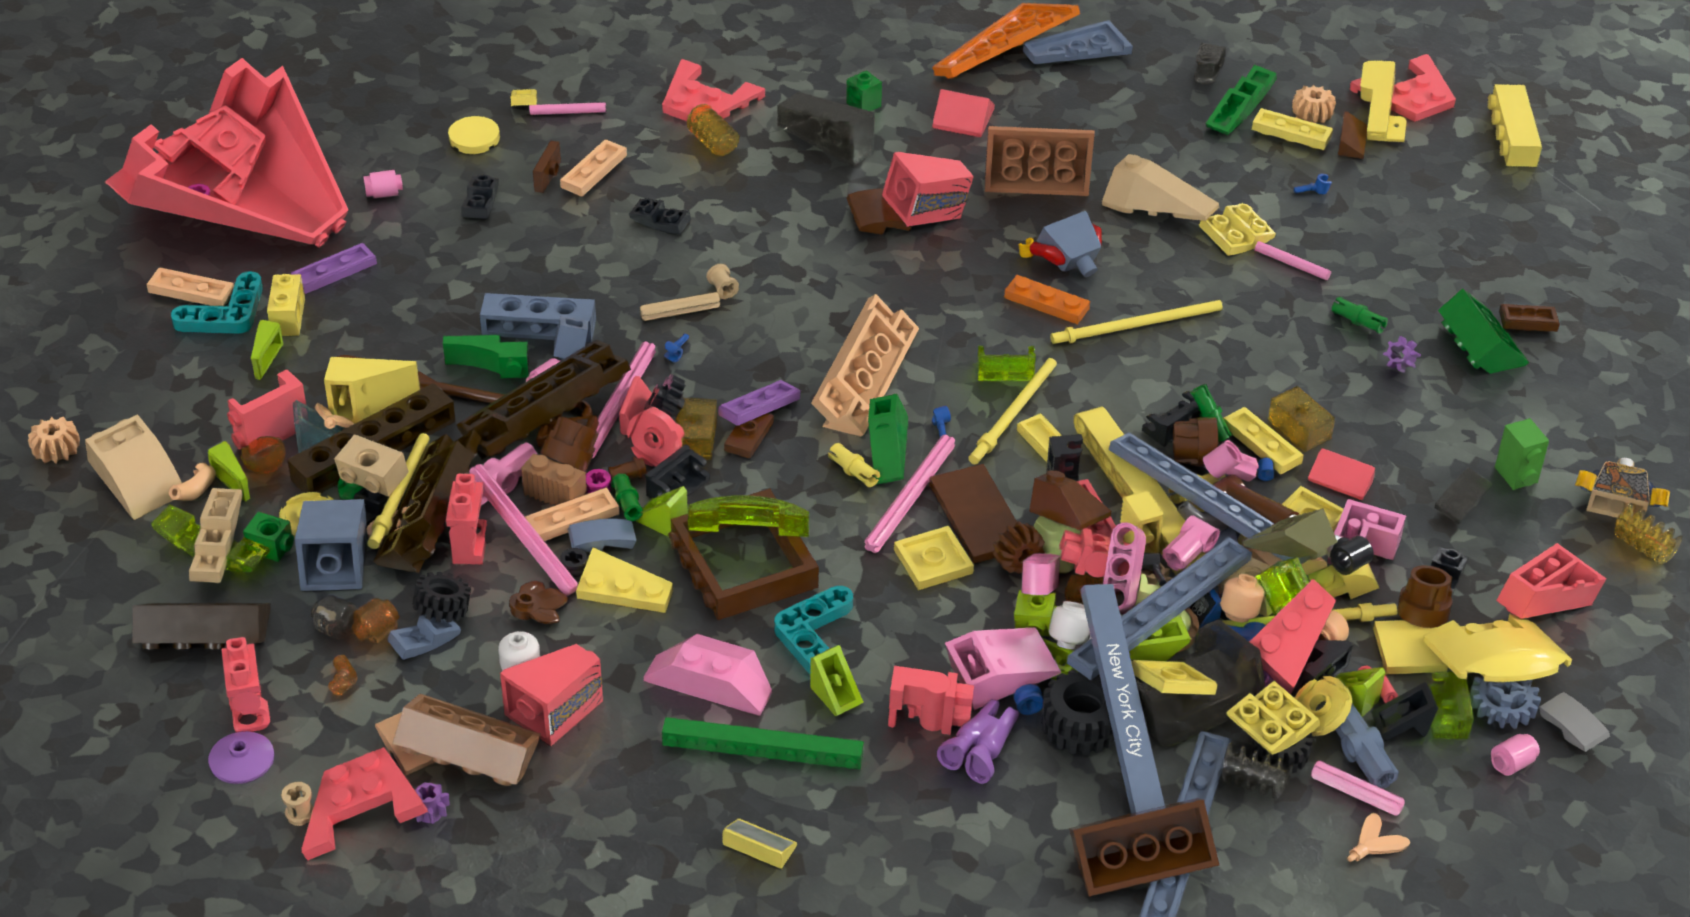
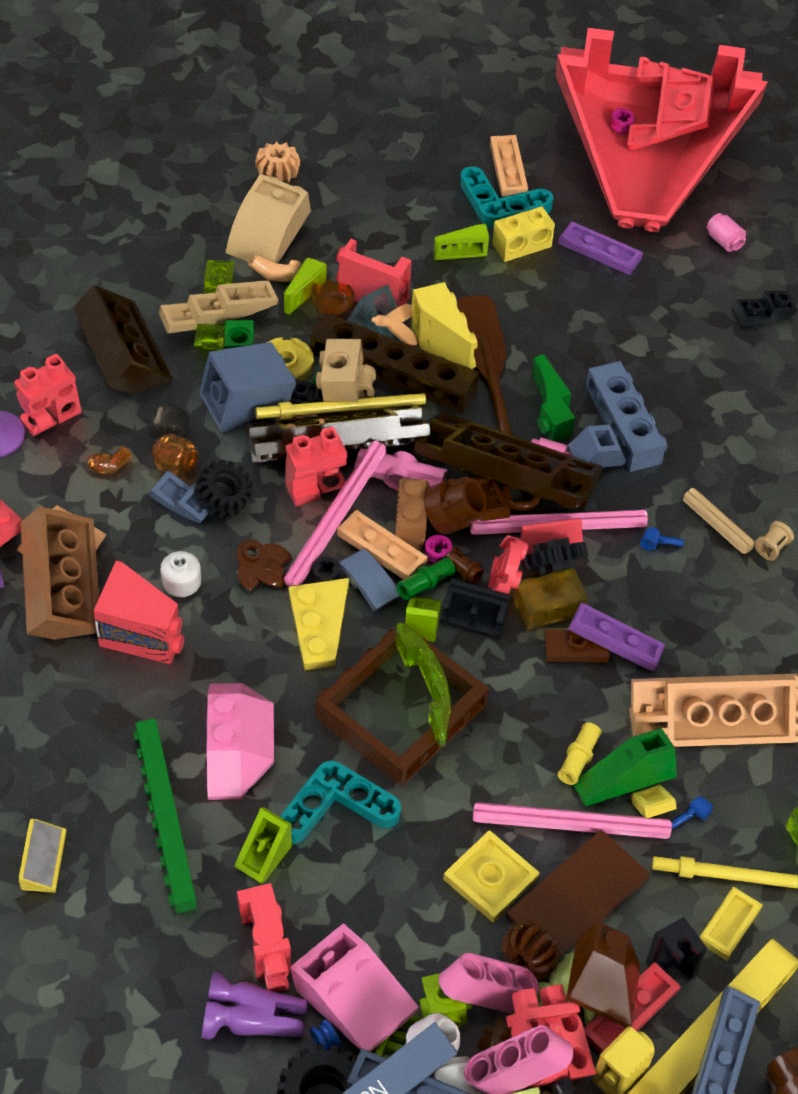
camera: 65 degrees right, 10 degrees up
none -> light yellow tile [631,785,677,819]

